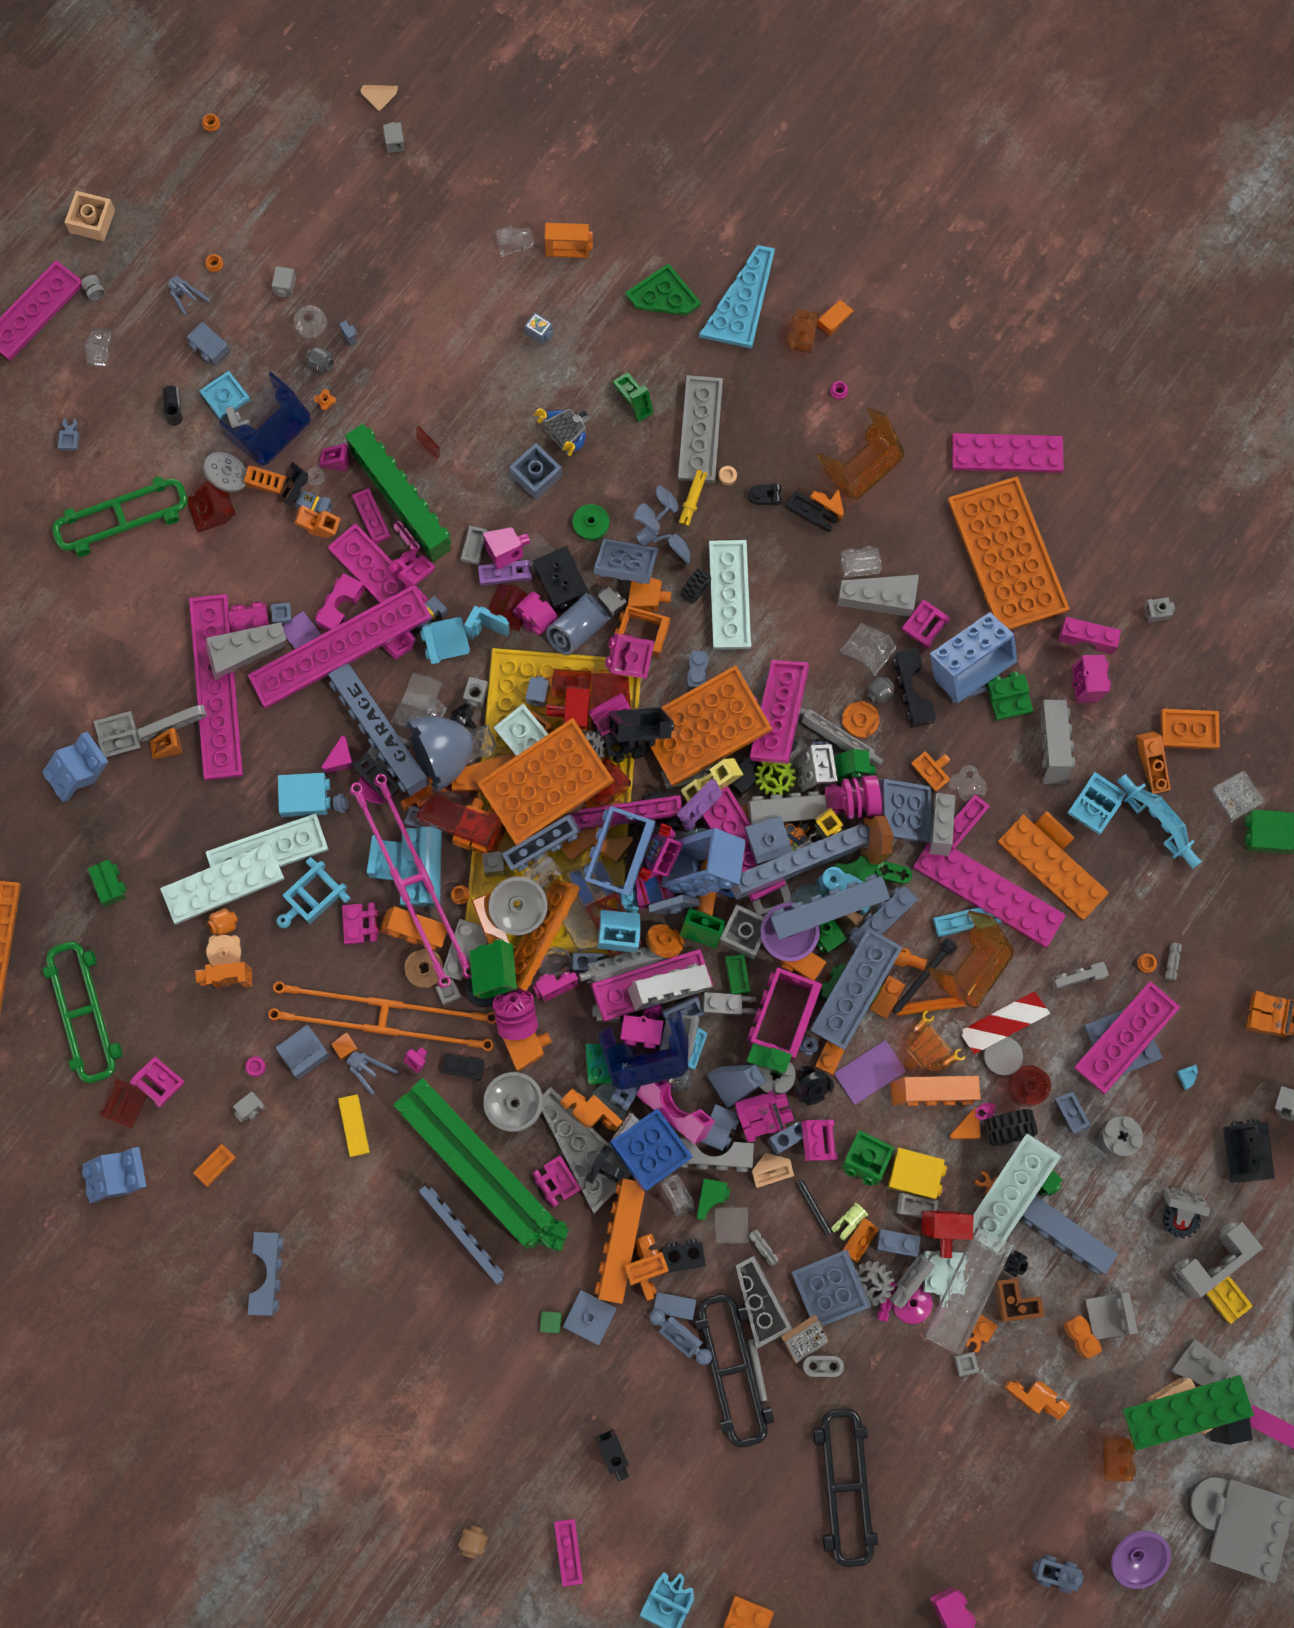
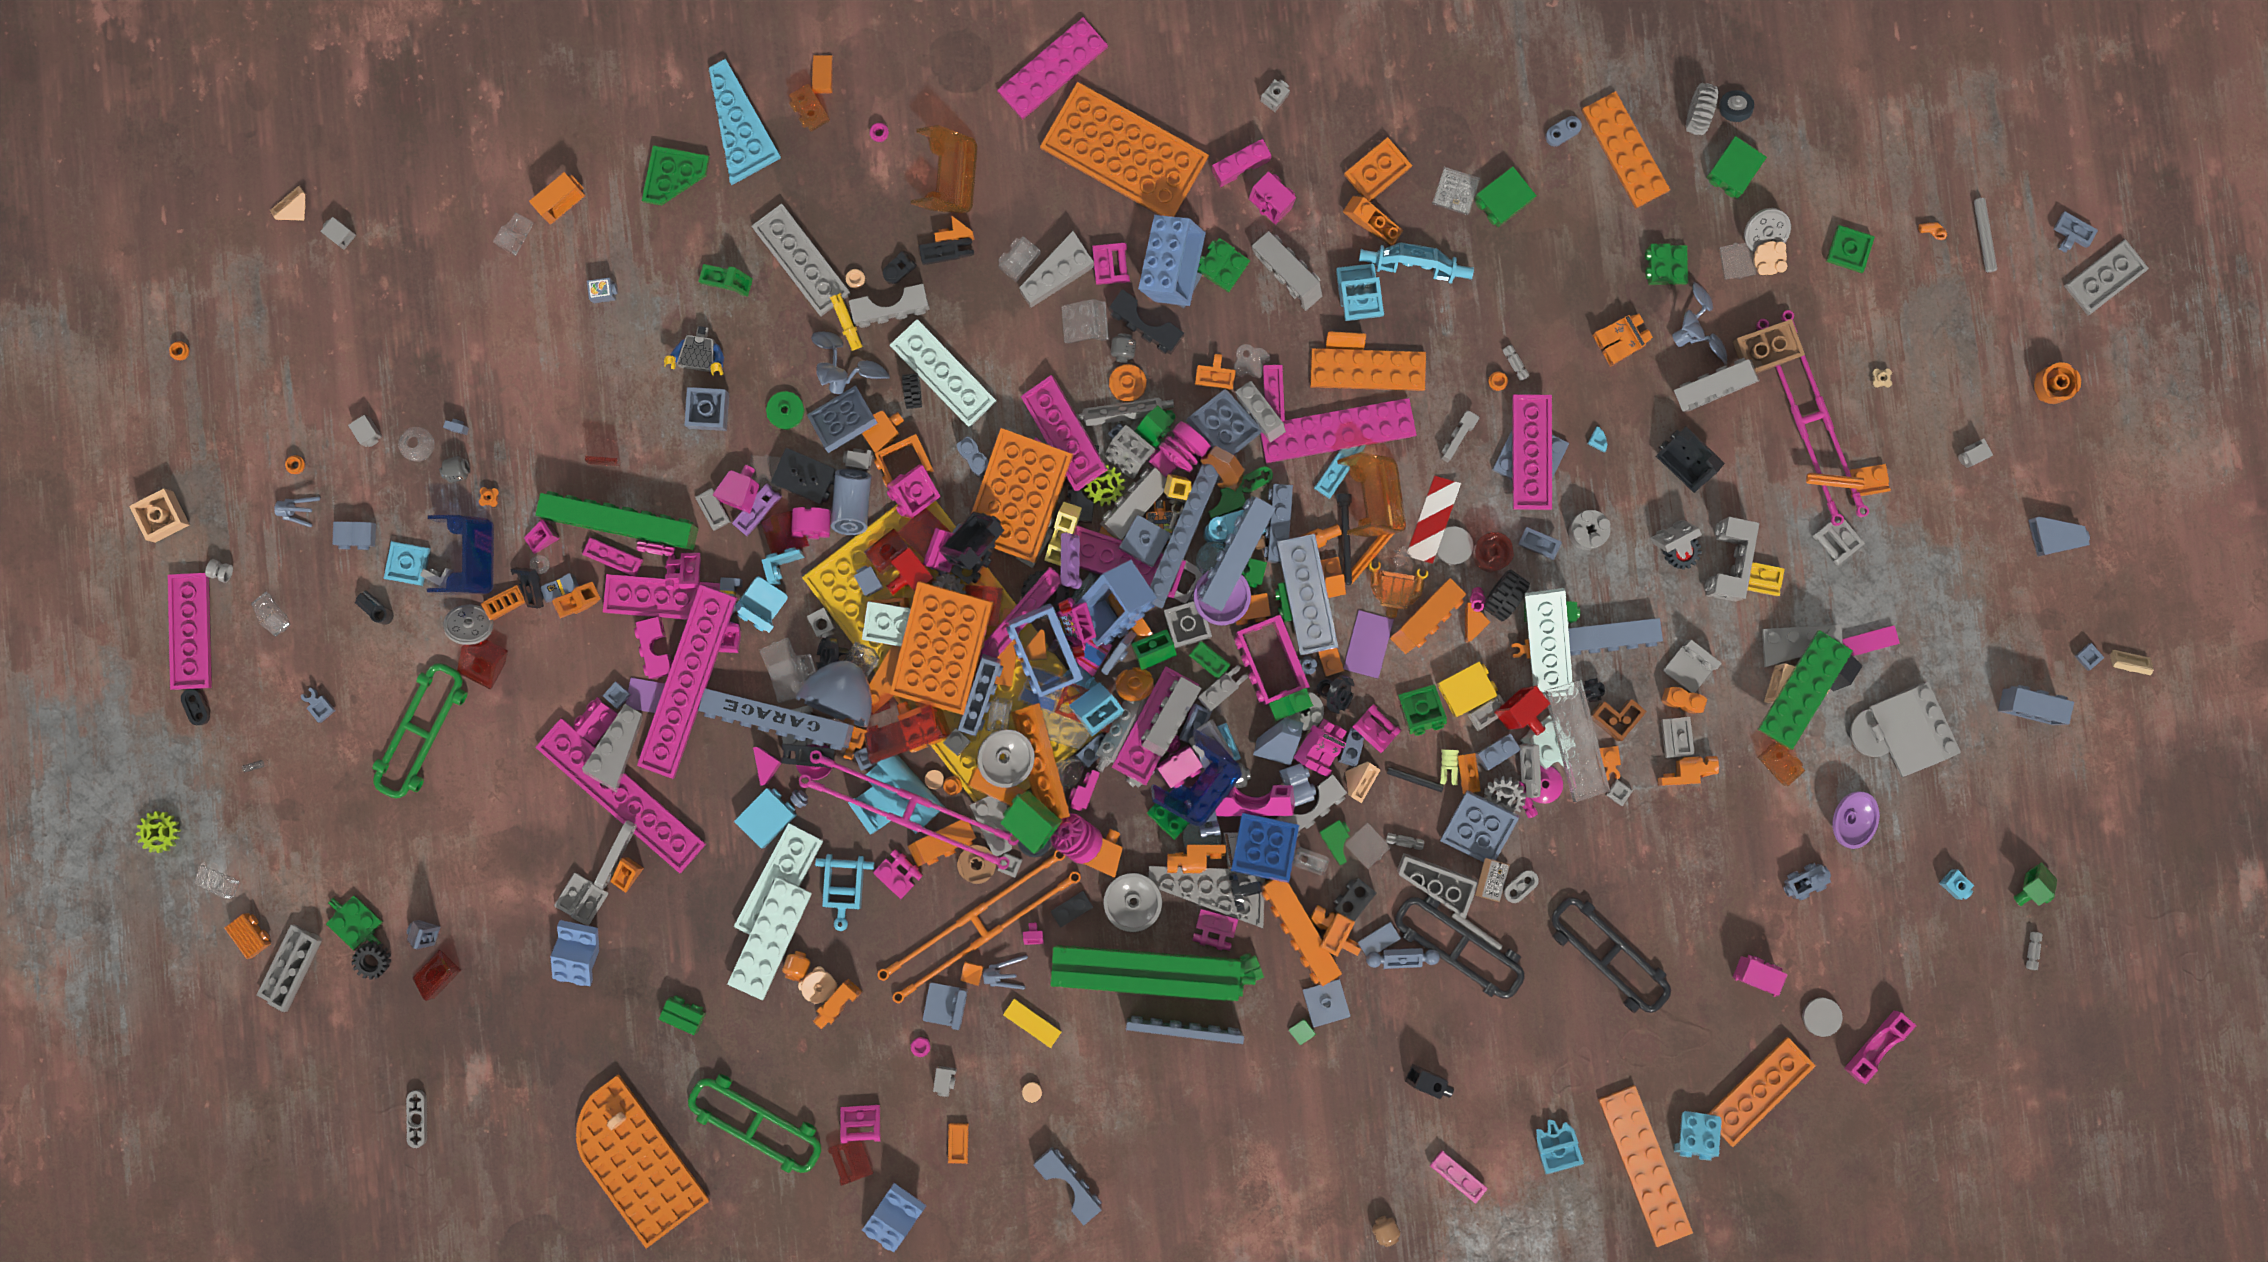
camera: 40 degrees left, 10 degrees up
none -> light grey arch [849,284,930,328]
none -> light nougat tile [925,770,944,789]
none -> light nougat tile [1022,1082,1042,1102]
none -> light grey plate [1661,717,1695,758]

